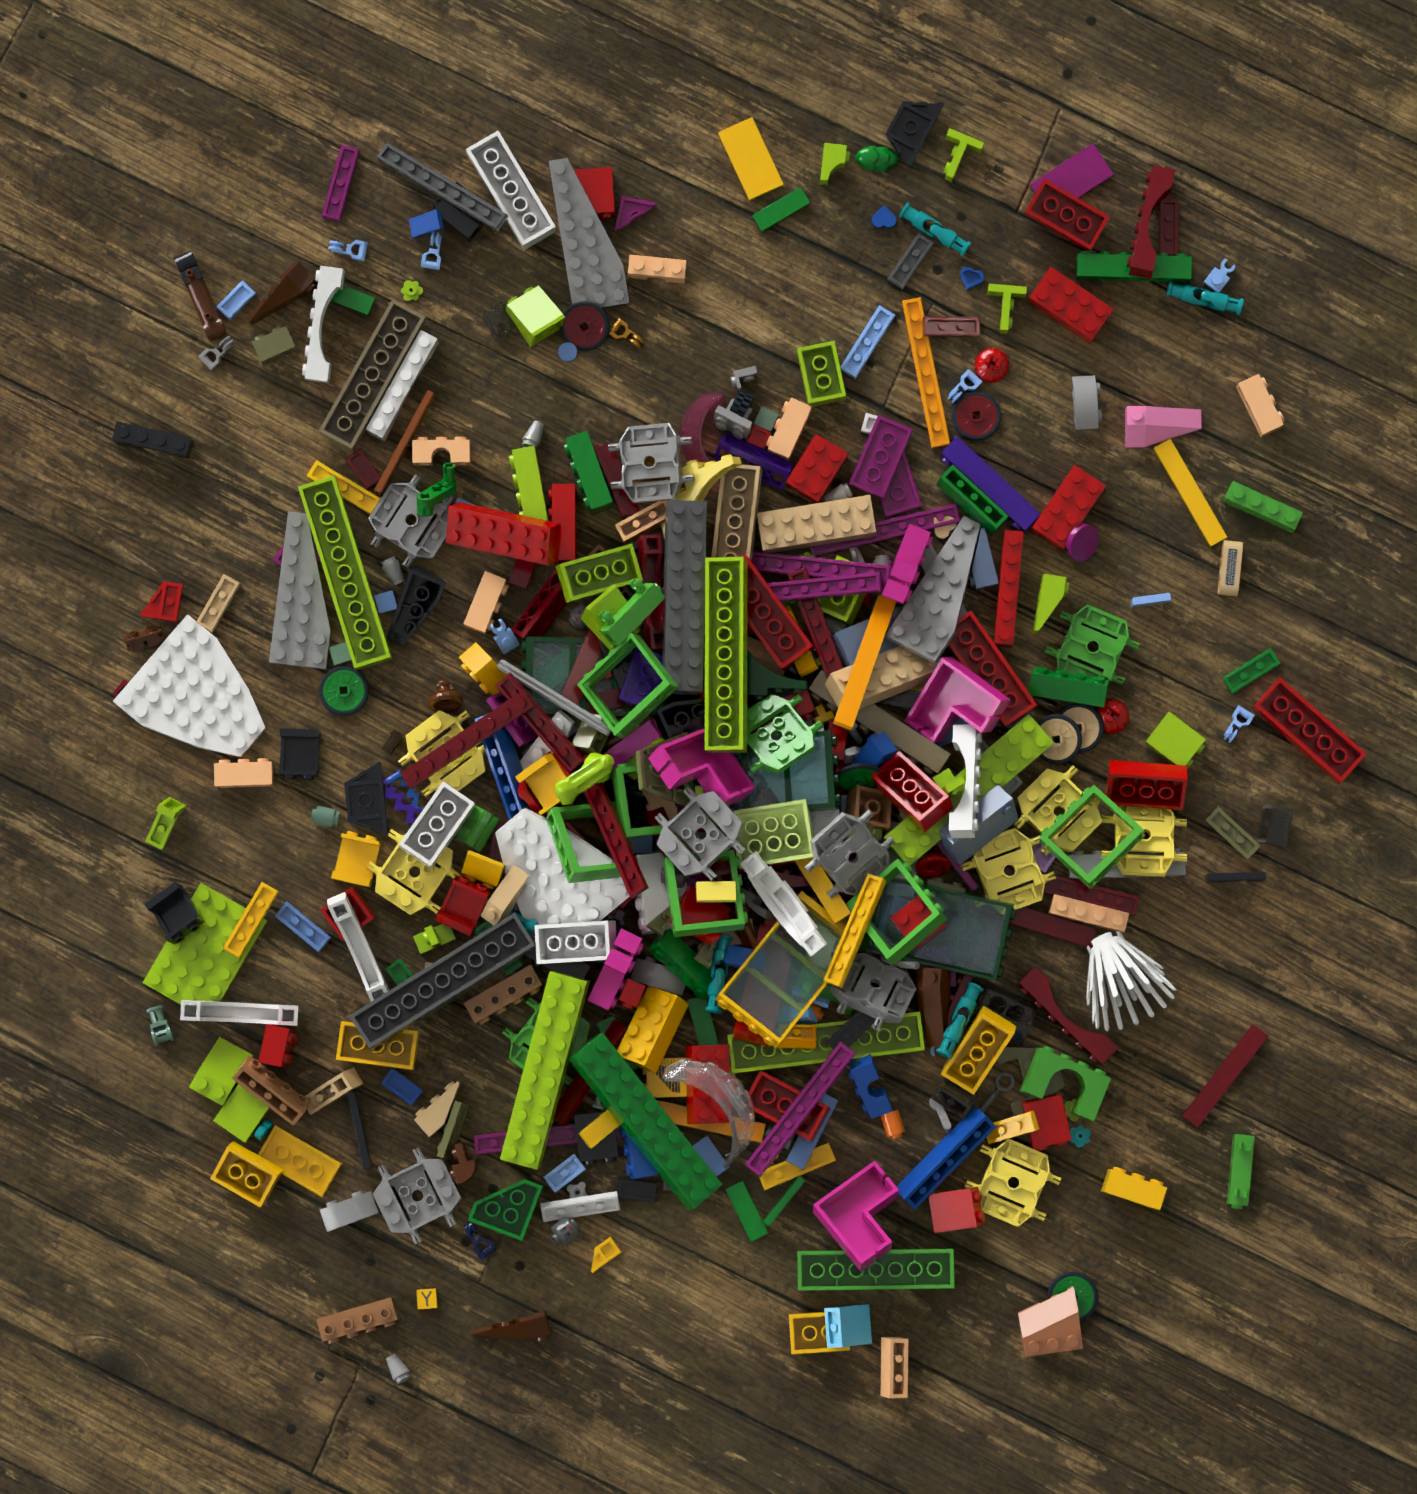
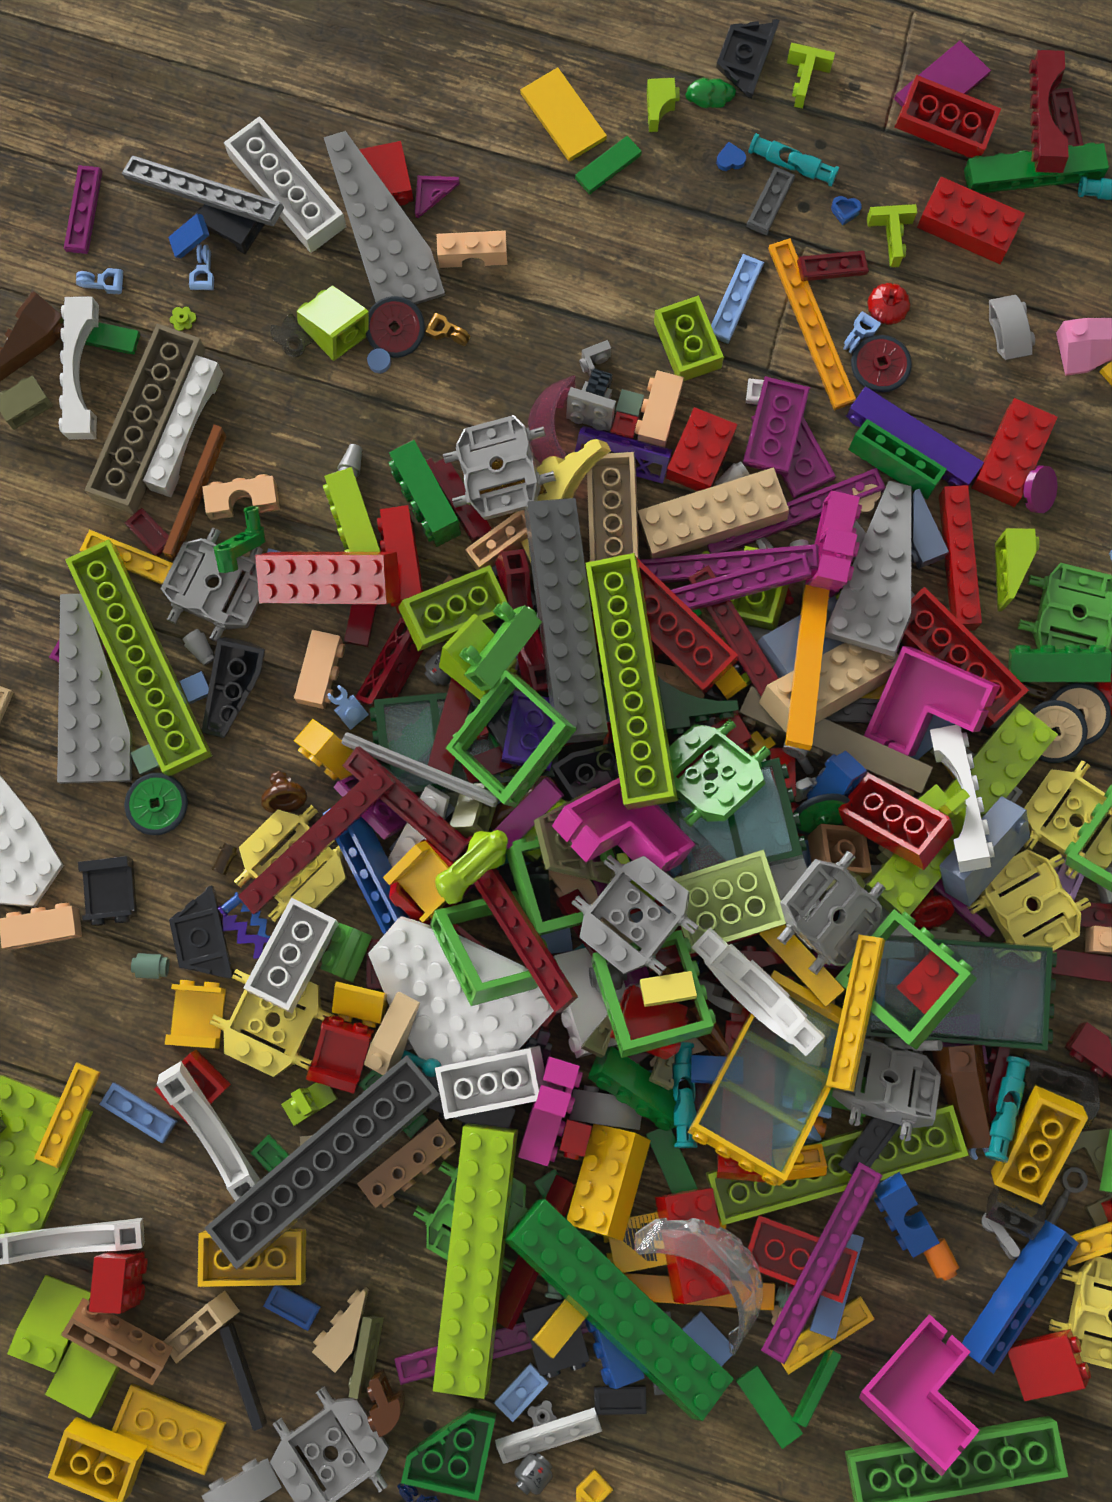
camera: 10 degrees left, 5 degrees down
teal tile [254,1119,274,1142] -> none

